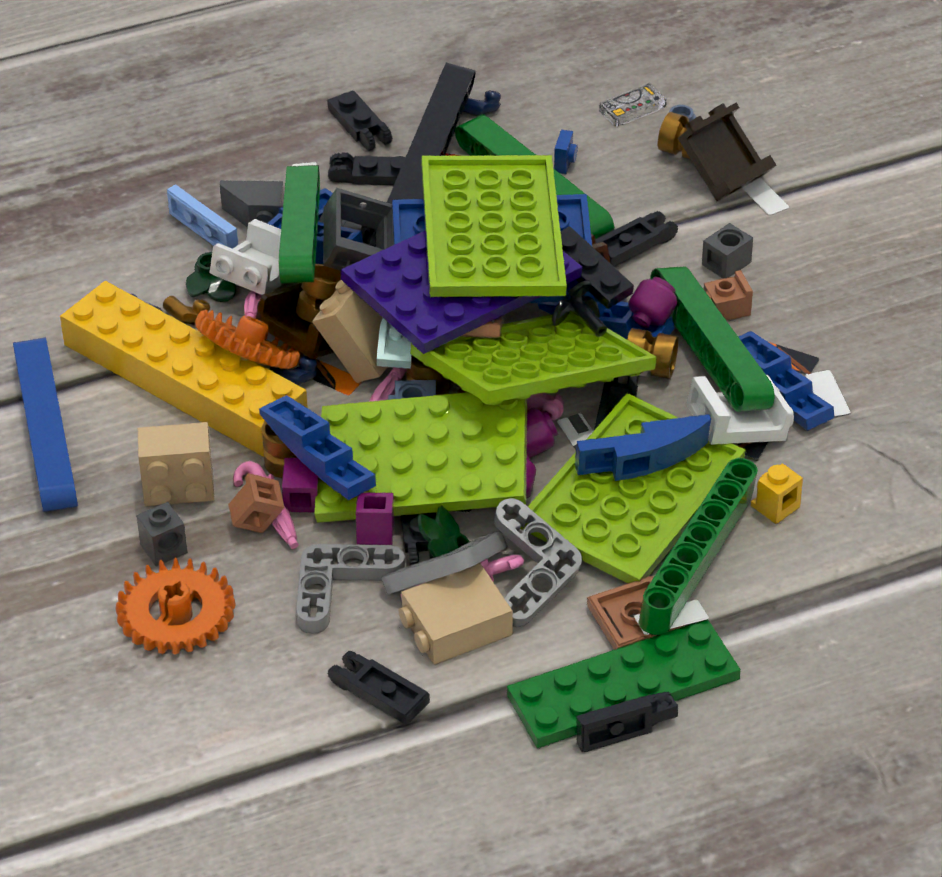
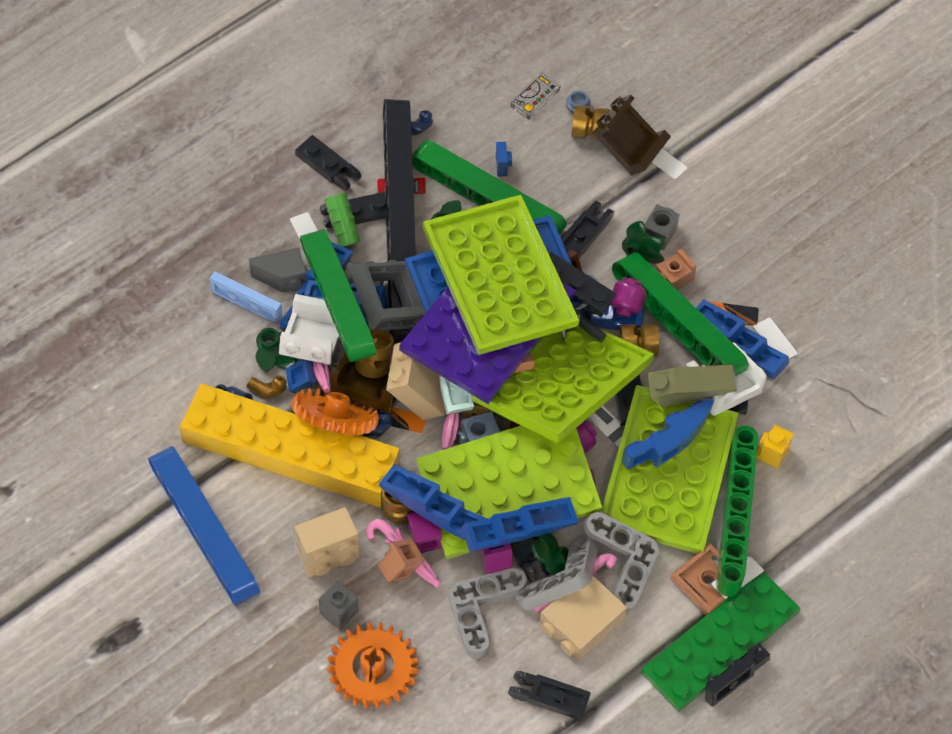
camera: 20 degrees left, 15 degrees up
none -> blue plate [286,359,316,394]
none -> bright green axle [325,192,361,247]
none -> blue slope [462,497,578,552]
none -> dark green plate [622,221,665,264]
none -> olive slope [648,365,737,407]

